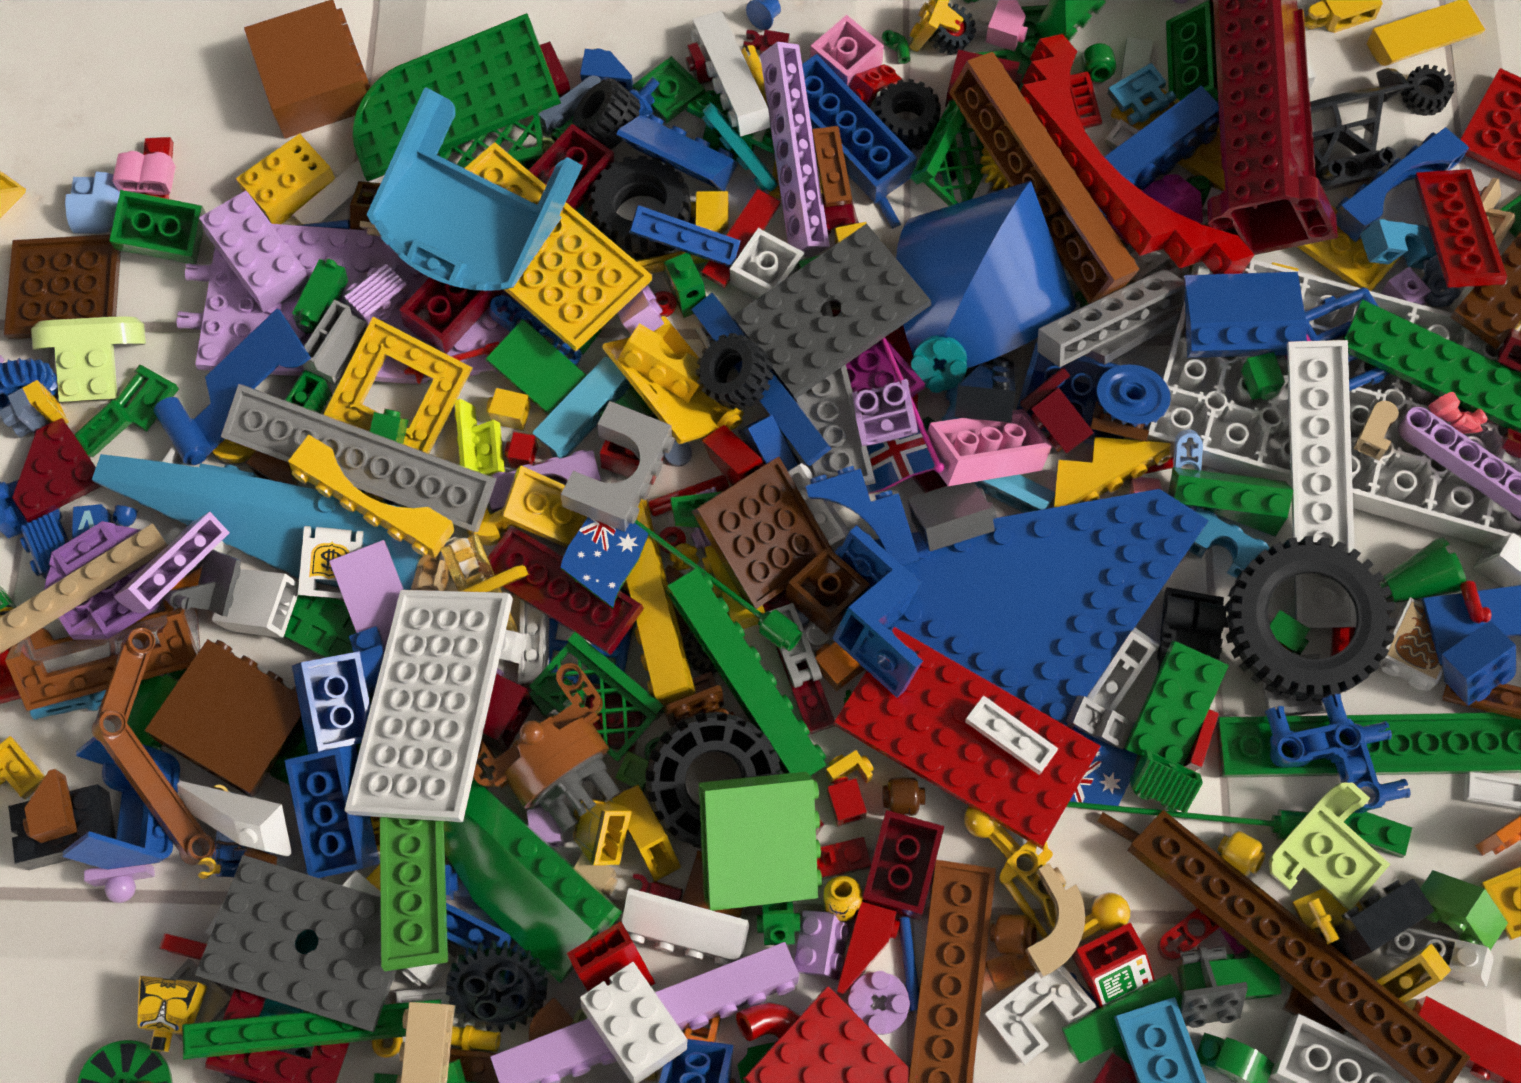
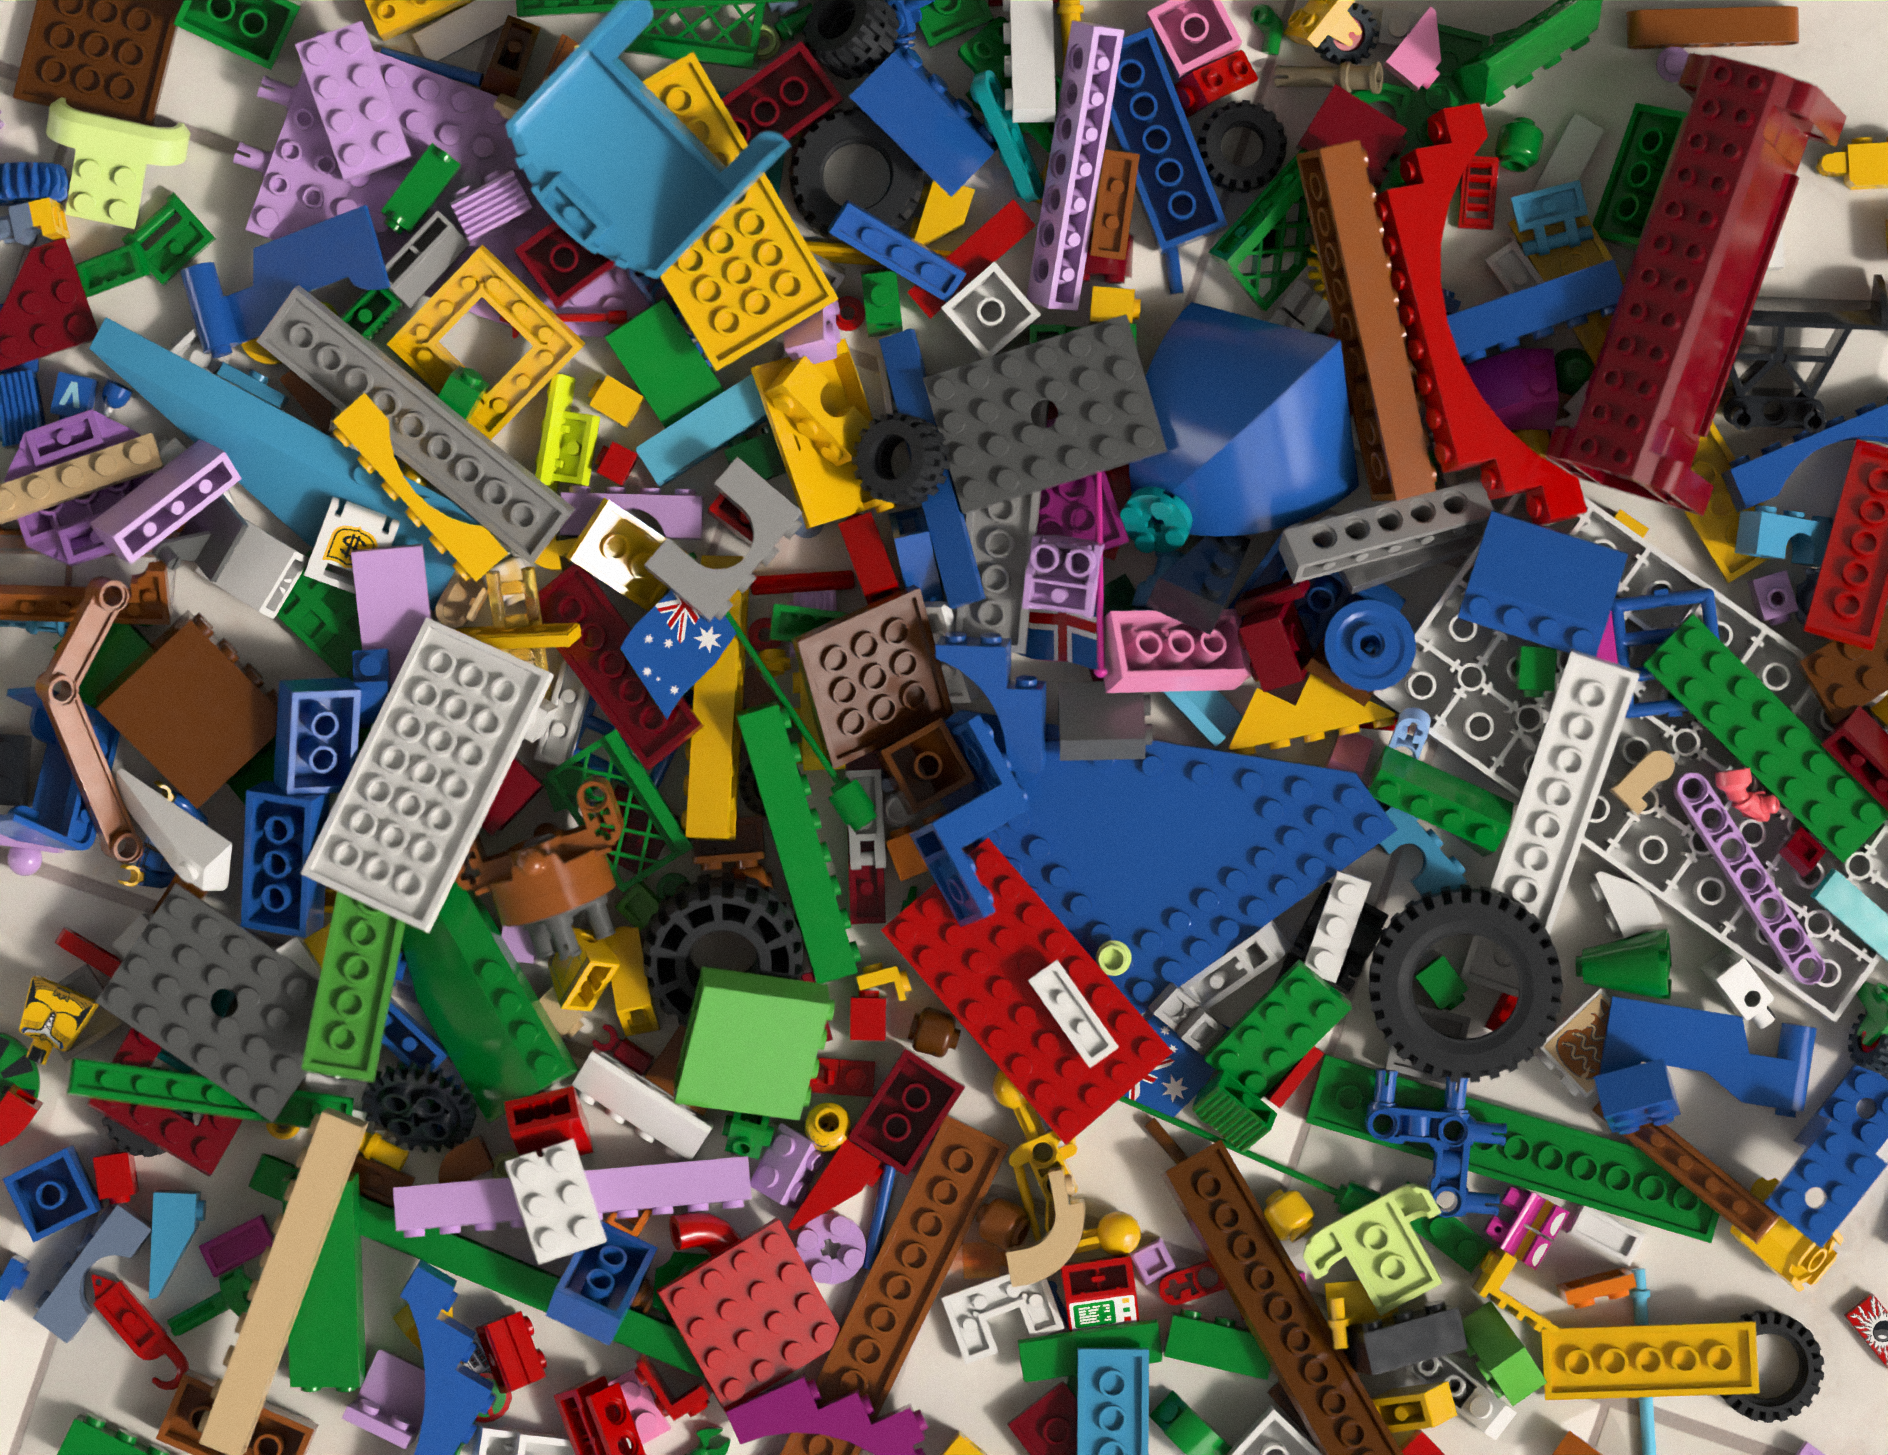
camera: 20 degrees right, 20 degrees up
dark grey plate [1180,945,1248,1028] -> none
red arm [1460,581,1491,624] -> none
none -> yellowish green plate [1096,940,1132,976]
none -> lavender tile [1129,1237,1177,1285]
none -> dark tan pin [1274,61,1383,94]
none -> white plate [1304,870,1371,983]
none -> yellow plate [1472,1246,1559,1334]
none -> dark pink hips [1484,1186,1570,1270]
none -> white slope [1589,871,1663,938]

